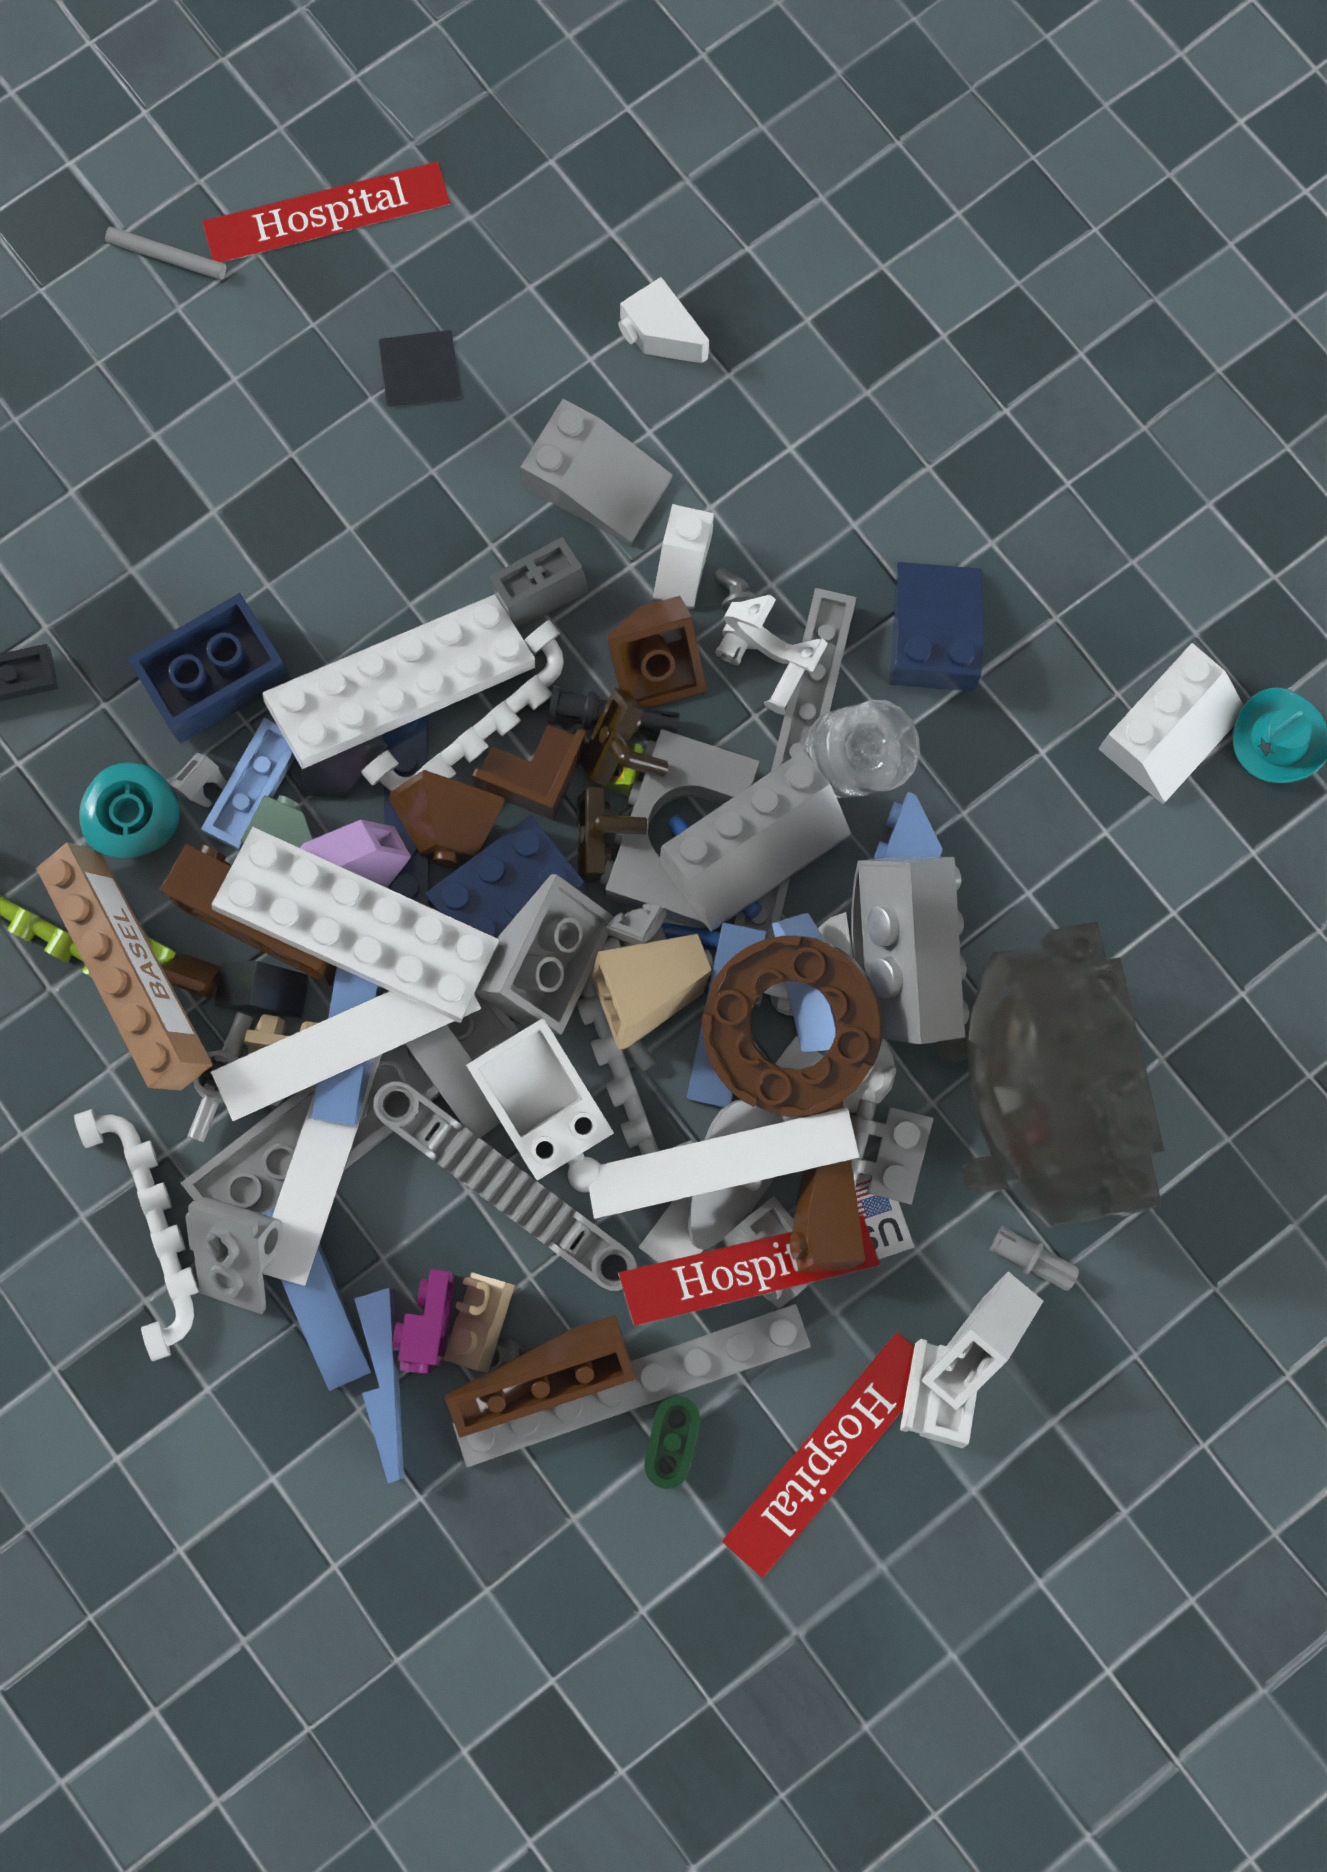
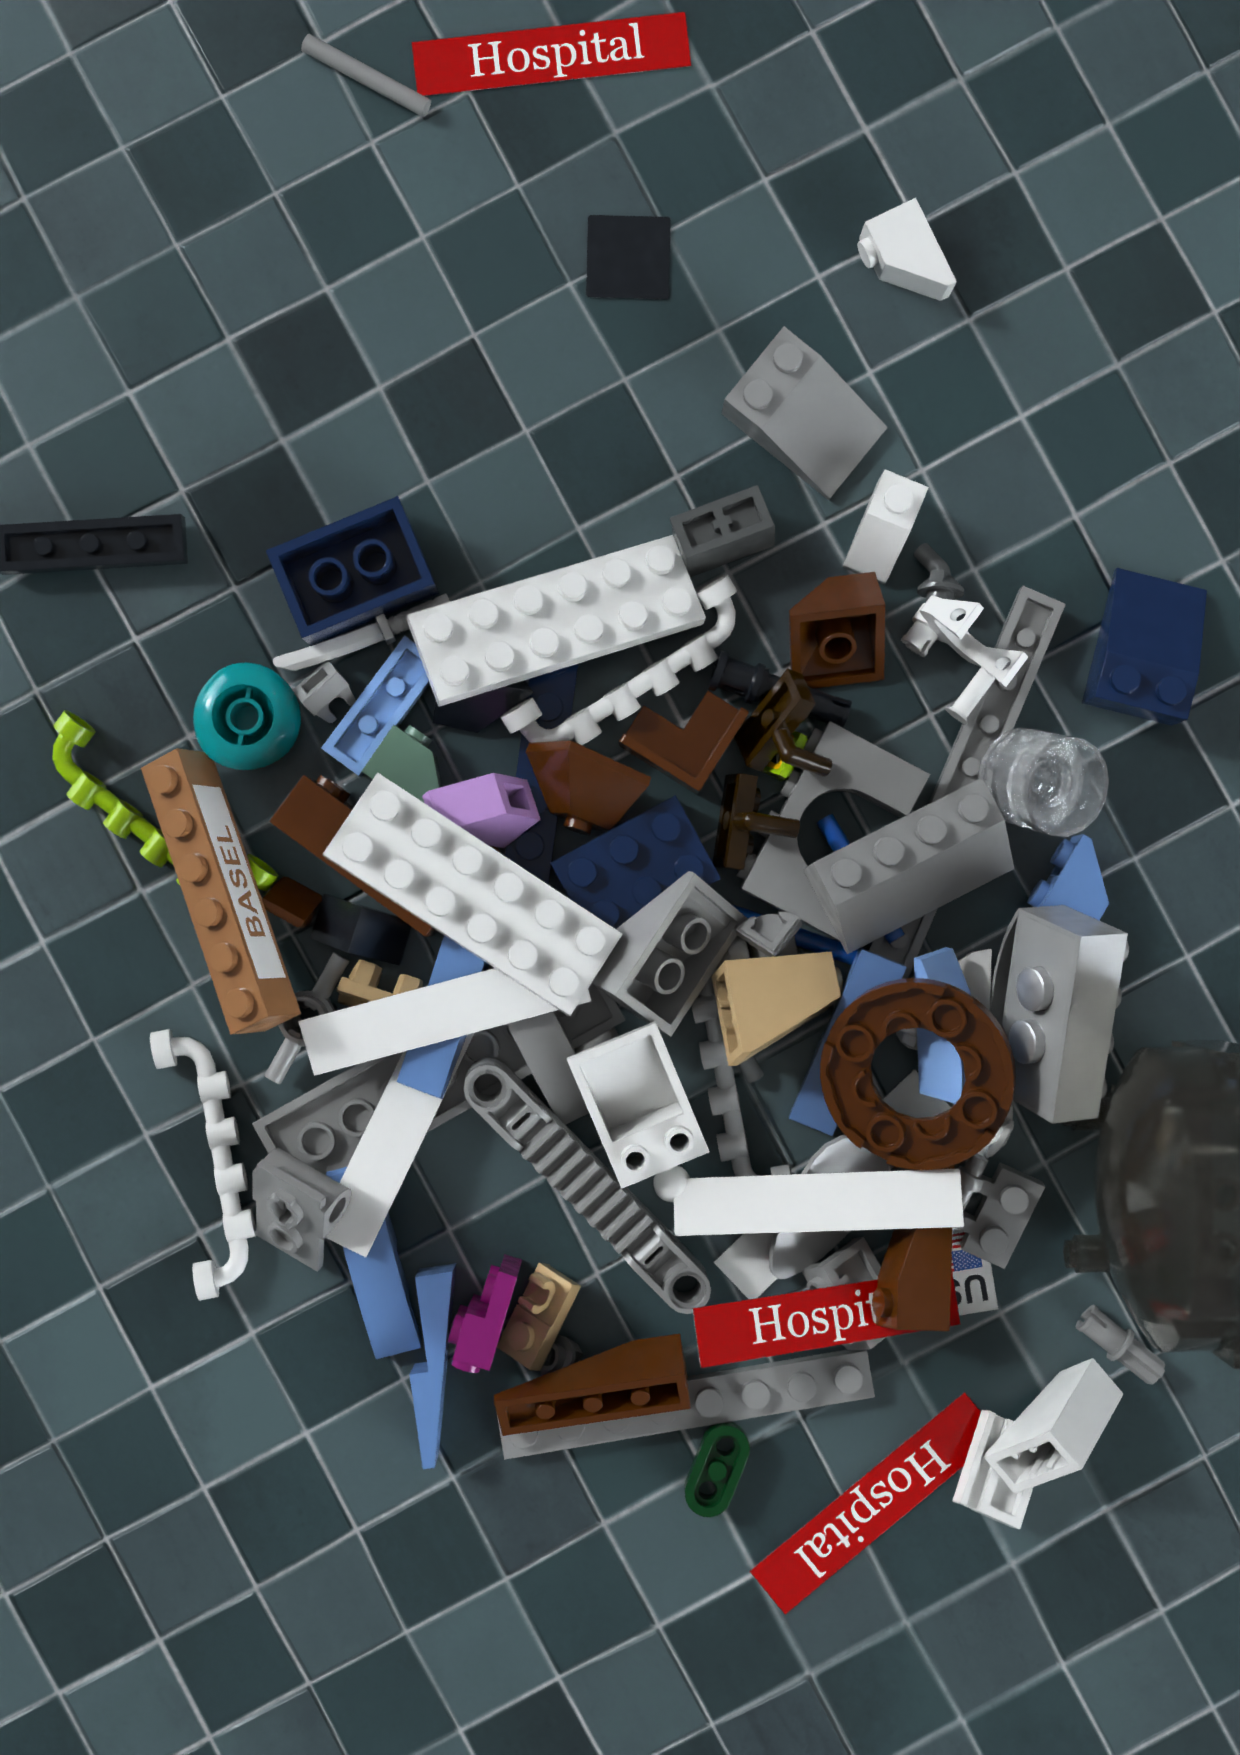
camera: 10 degrees right, 10 degrees up
none -> white sword [273,593,450,671]

